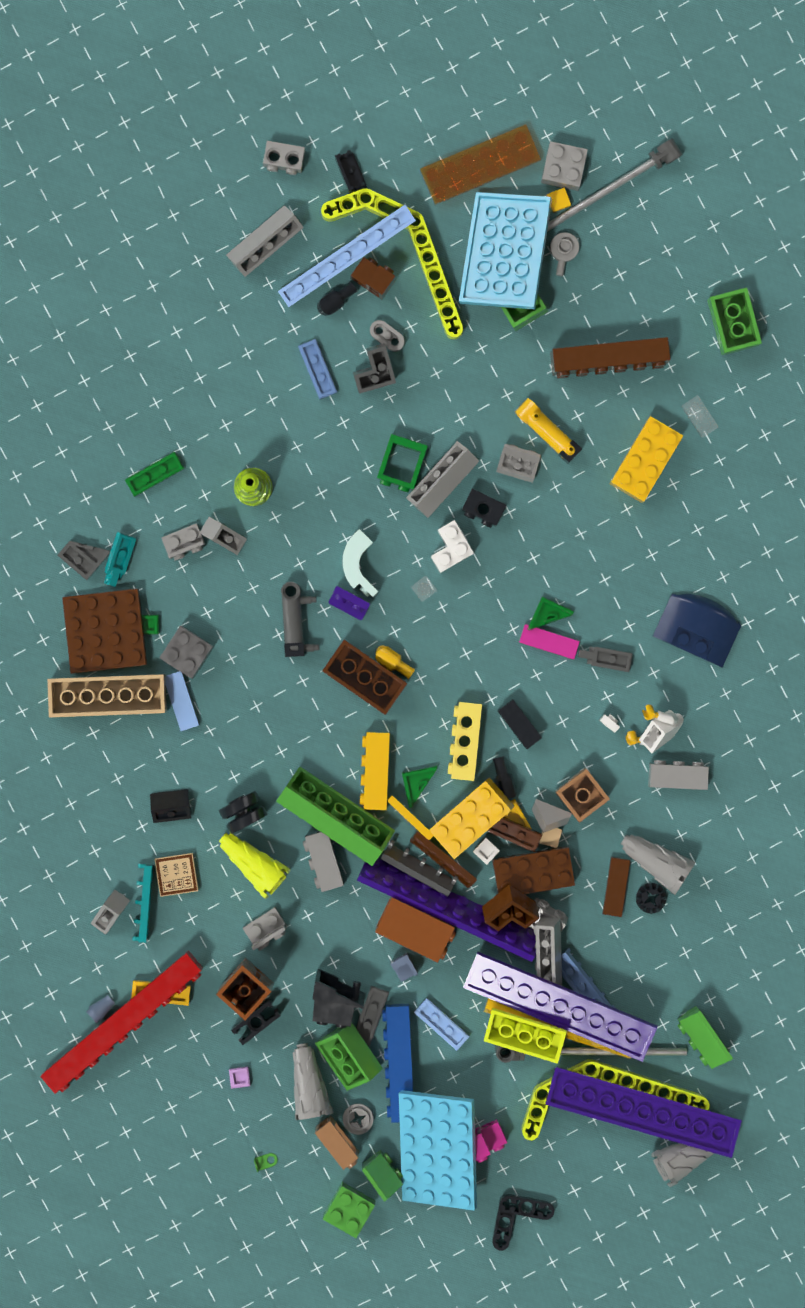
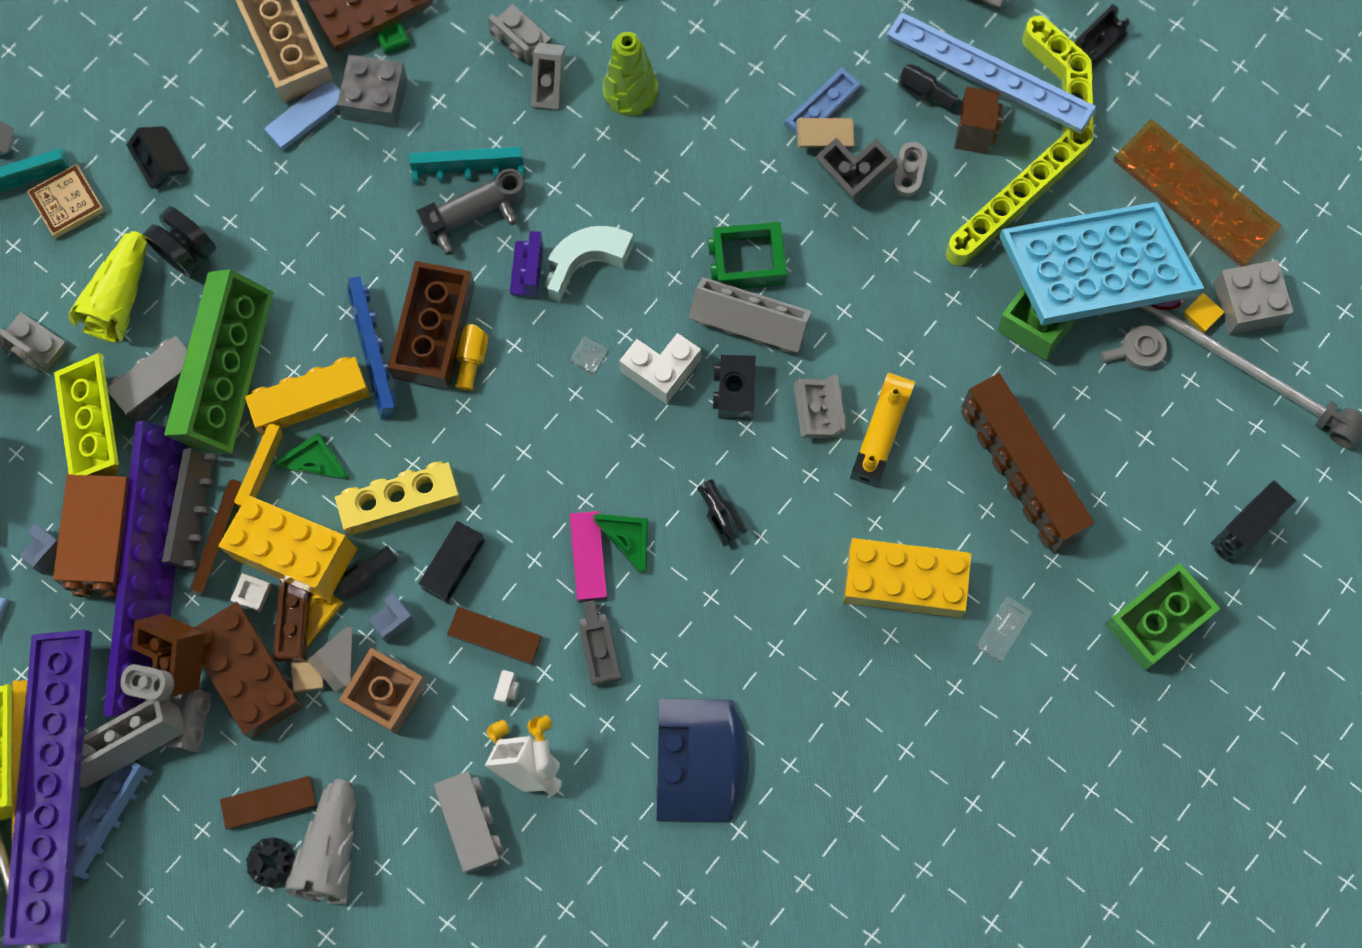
camera: 70 degrees right, 15 degrees down
none -> neon yellow slope [54,353,119,476]
none -> light grey plate [121,664,174,702]
none -> blue plate [347,276,397,419]
none -> sand blue panel [369,593,415,644]
none -> teal hinge [409,146,525,183]
none -> reddish brown tile [447,607,542,665]
none -> black arm [697,479,748,547]
none -> tan tile [797,118,854,148]
none -> black window [1211,480,1297,563]

